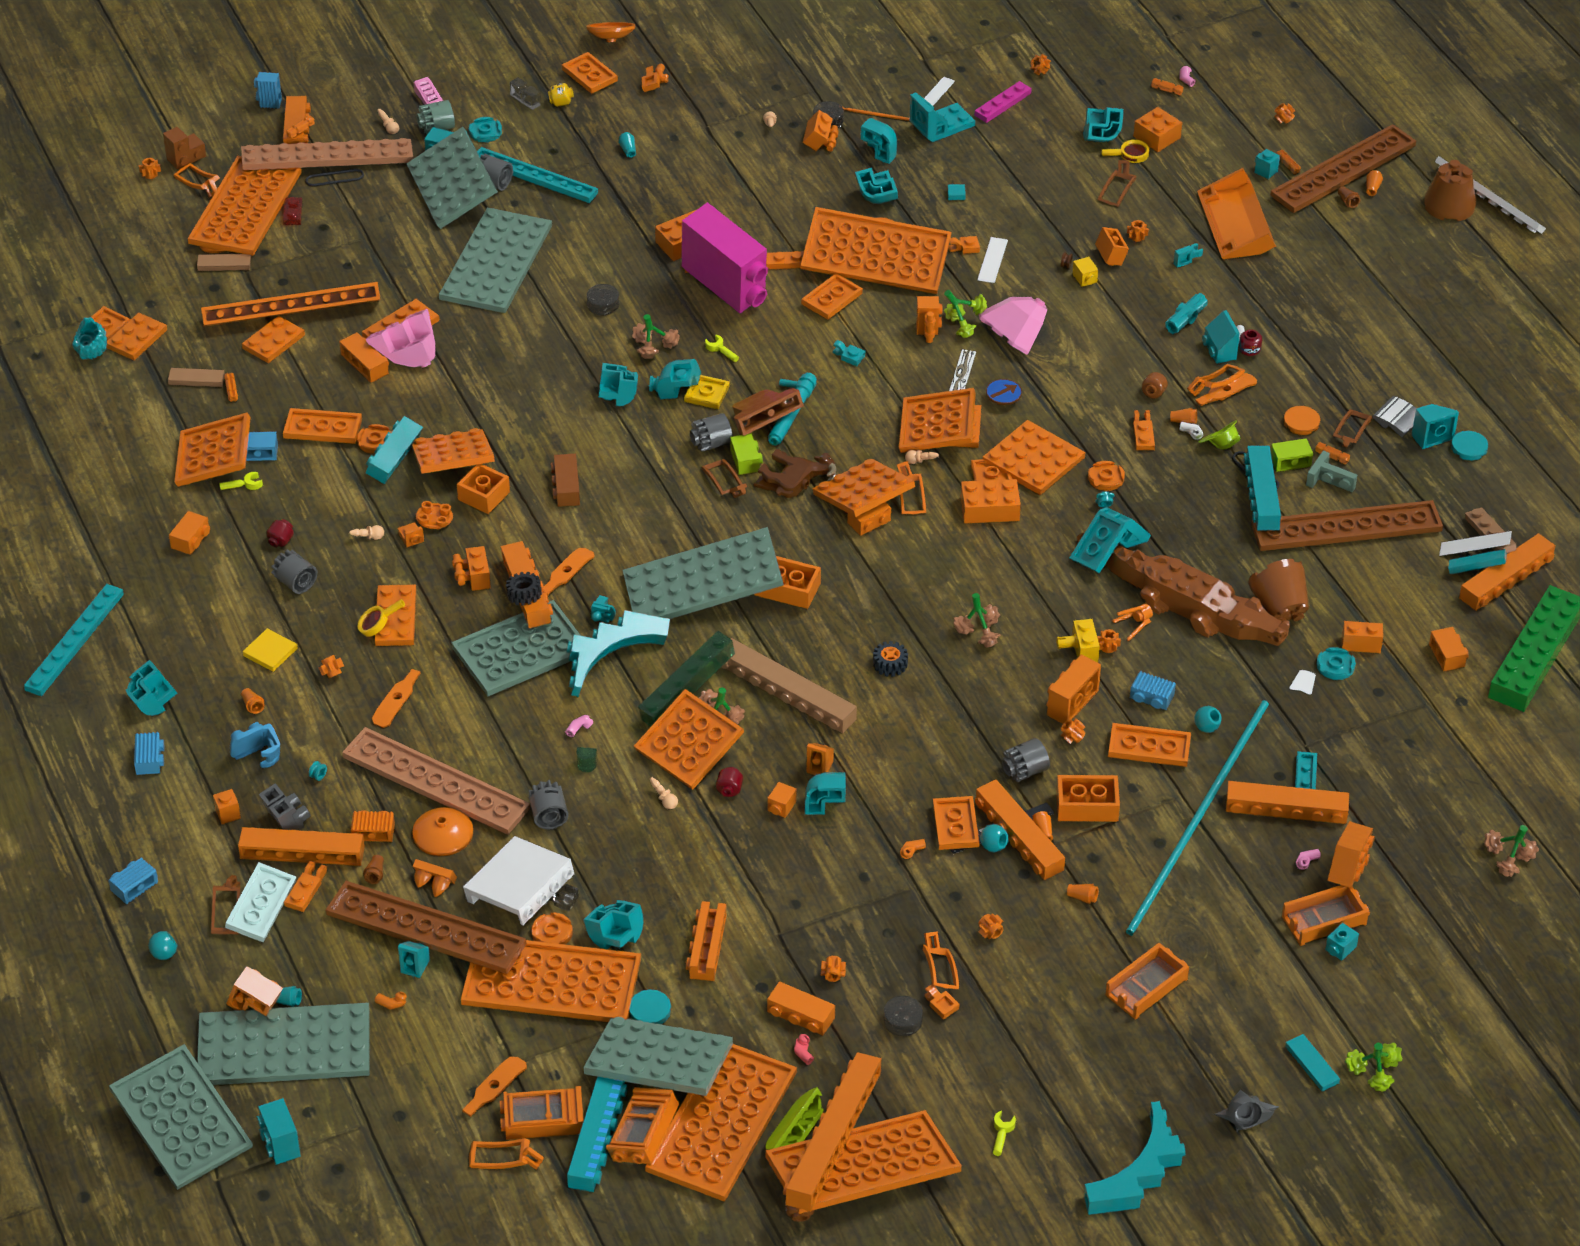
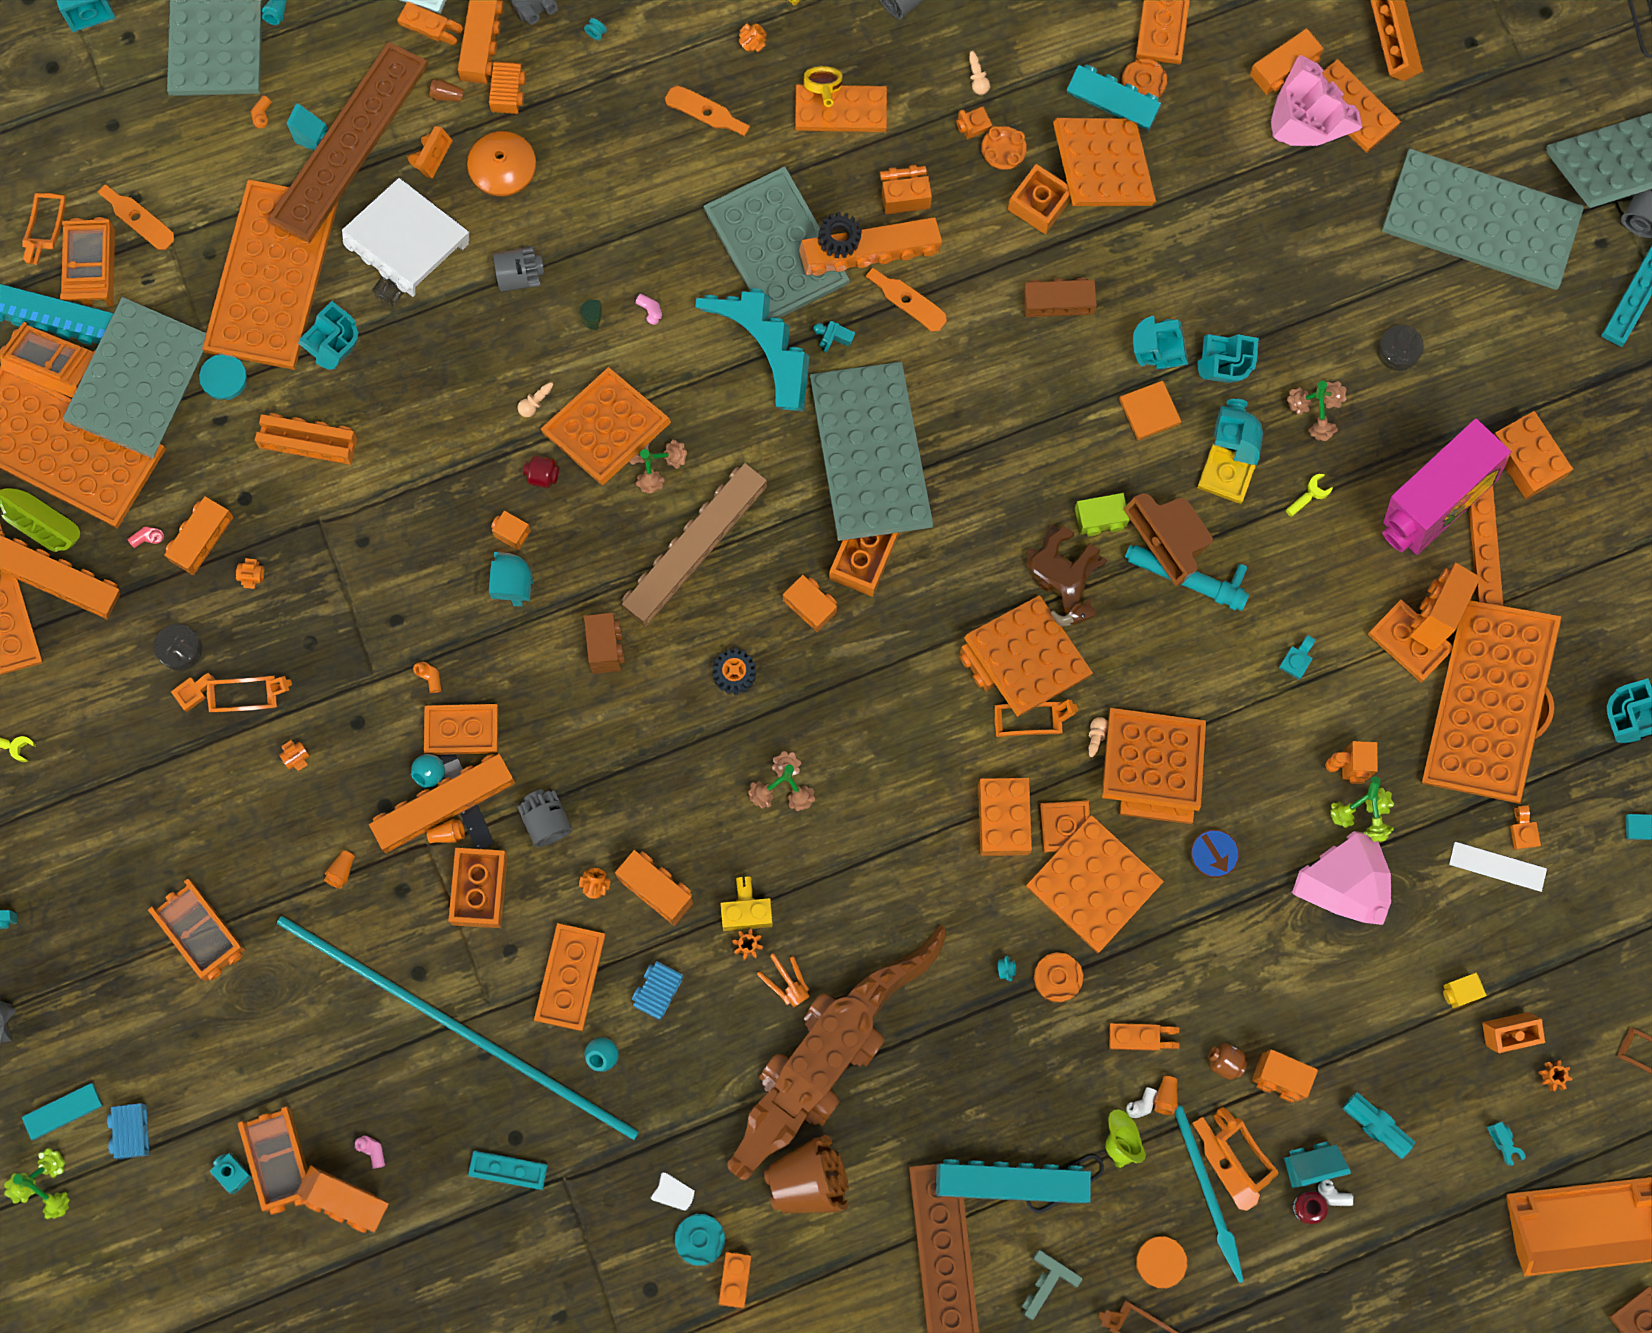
camera: 90 degrees right, 30 degrees up
nougat plate [342,727,530,835] -> none
orange tile [532,912,573,945] -> none
clear green brick [638,631,735,726] -> none
dark grey gear [689,413,732,452] -> none
dark orange sword [701,459,747,498] -> none
orange slope [807,743,834,775] -> none
sticker [949,349,976,391] -> none
reddish brown bush [1060,252,1073,269] -> none
teal bracket [1069,507,1151,573] -> none
orange brick [1226,781,1349,824] -> none
lime brick [1270,438,1313,472] -> none
orange axle [1315,442,1350,464] -> none
none -> dark azure brick [107,1104,150,1159]
none -> dark orange brick [584,613,625,674]
none -> orange brick [783,575,837,632]
none -> orange tile [1119,381,1181,441]
none -> teal brick [1133,315,1188,369]
none -> teal piece [1175,1105,1243,1283]
none -> orange brick [1251,1050,1318,1103]
none -> orange brick [1409,563,1481,651]

